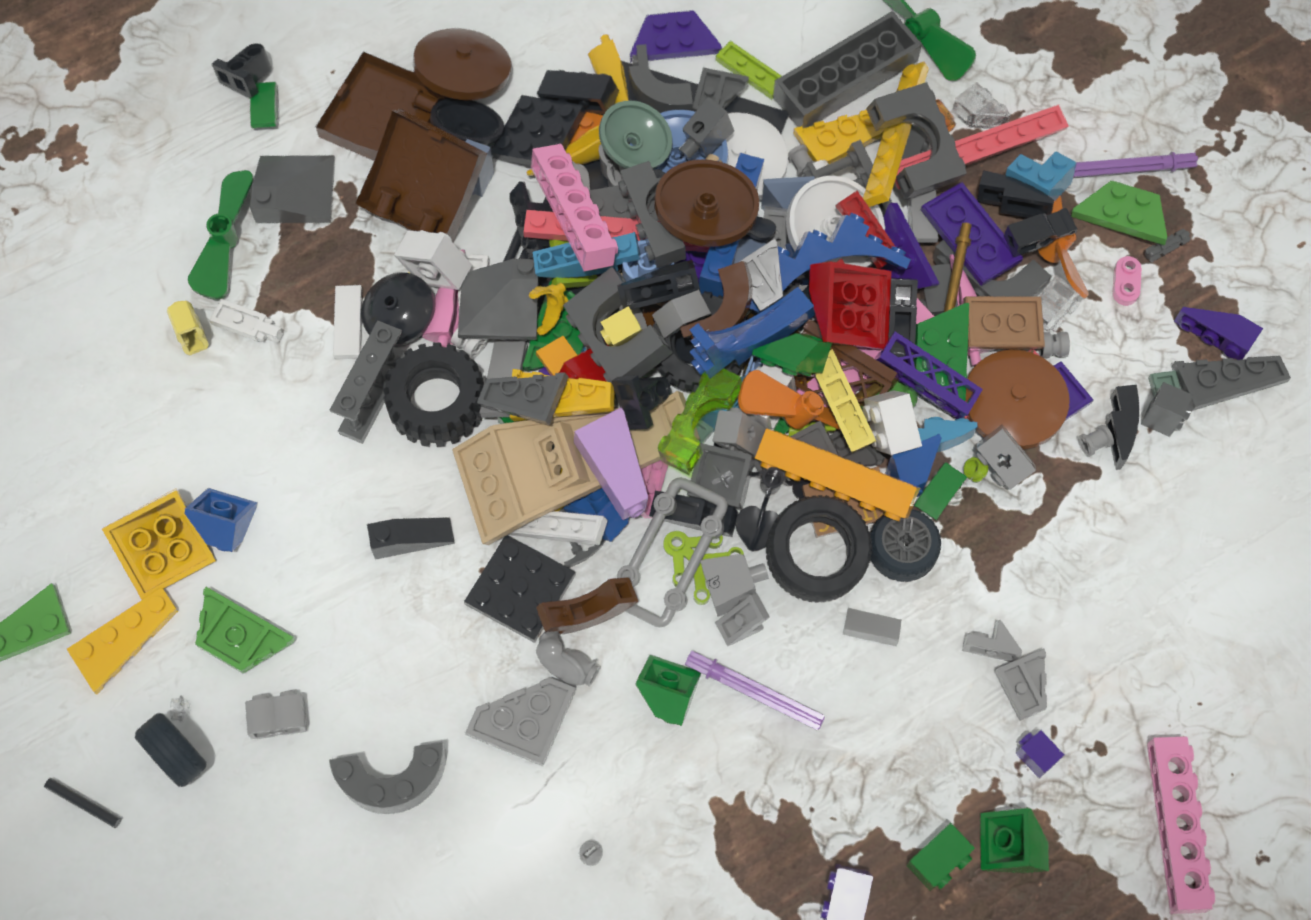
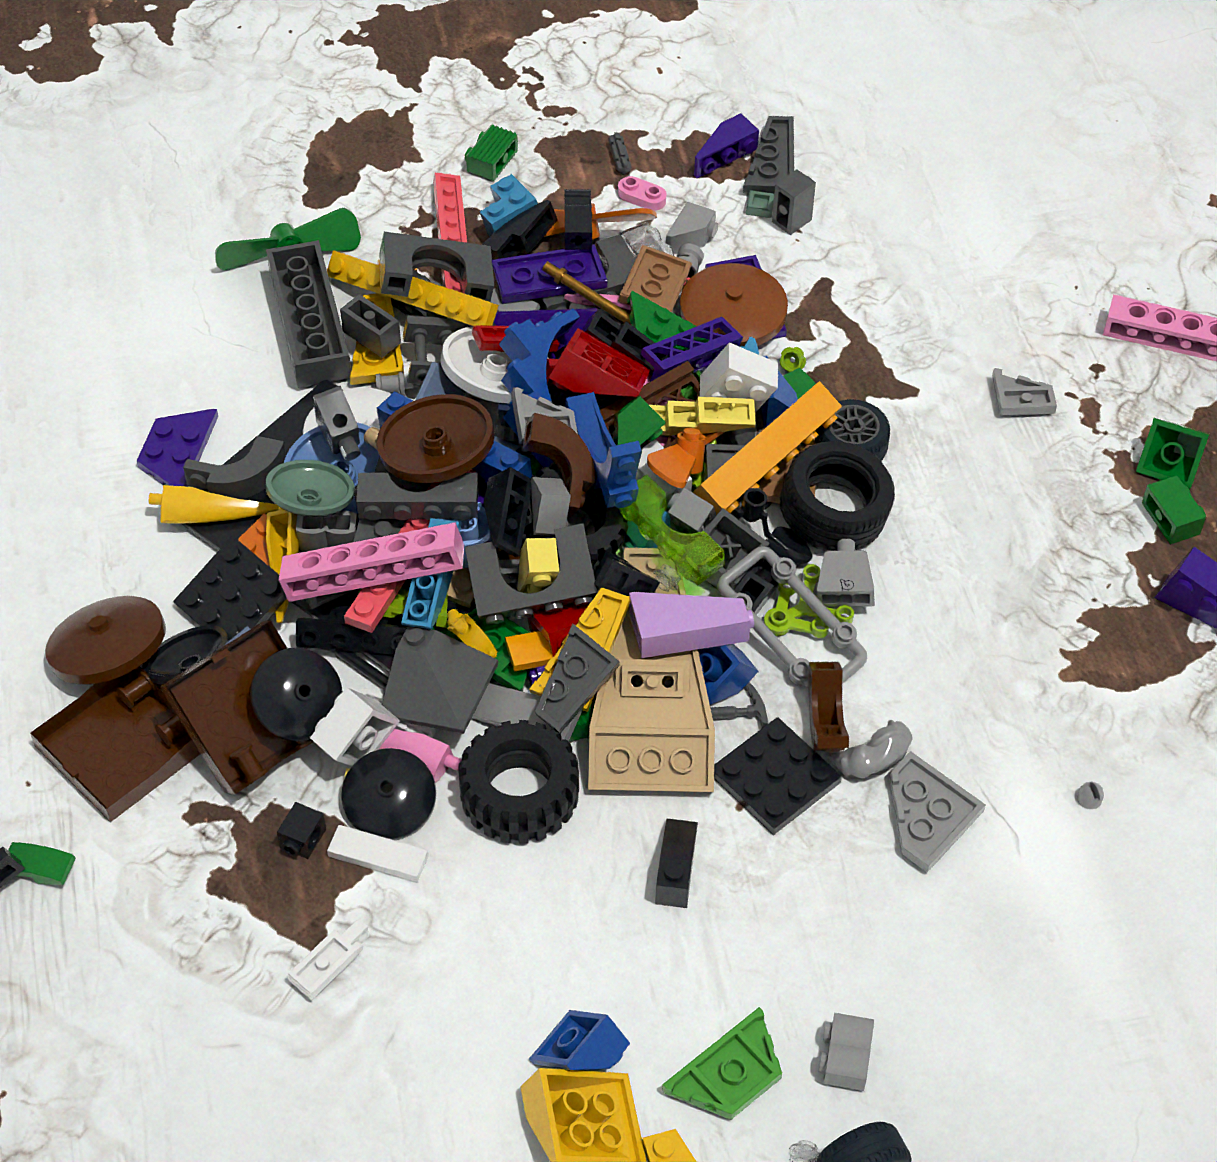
camera: 70 degrees left, 15 degrees down
light yellow brick [167,300,209,355] -> none
green piece [188,170,253,300] -> none
dark grey slope [250,155,335,223] -> none
dark grey brick [329,742,446,814] -> none
dark grey fence [330,320,405,444] -> none
white wheel [451,328,487,358] -> none
white tile [509,511,608,545] -> none
black brick [537,70,619,114] -> none
green slope [635,655,701,726] -> none
axle [685,650,825,730] -> none
dark grey wing [692,67,749,112] -> none
lime tile [715,40,782,100] -> none
light grey slope [715,594,770,646] -> none
light grey slope [843,608,902,646] -> none
clear slope [952,82,1011,129] -> none
light grey slope [962,620,1022,662] -> none
light grey brick [976,424,1036,490] -> none
dark purple brick [1016,730,1065,779] -> none
bright green wing [1071,180,1167,245] -> none
medium lavender axle [1073,152,1198,178] -> none
light grey bush [1078,425,1114,457] -> none
black slope [1105,384,1139,470] -> none
none -> black dish [250,648,343,741]
none -> black brick [277,802,326,859]
none -> dark grey brick [340,294,401,358]
none -> green brick [464,124,518,181]
none -> clear plate [653,564,681,592]
none -> light grey slope [665,202,718,255]

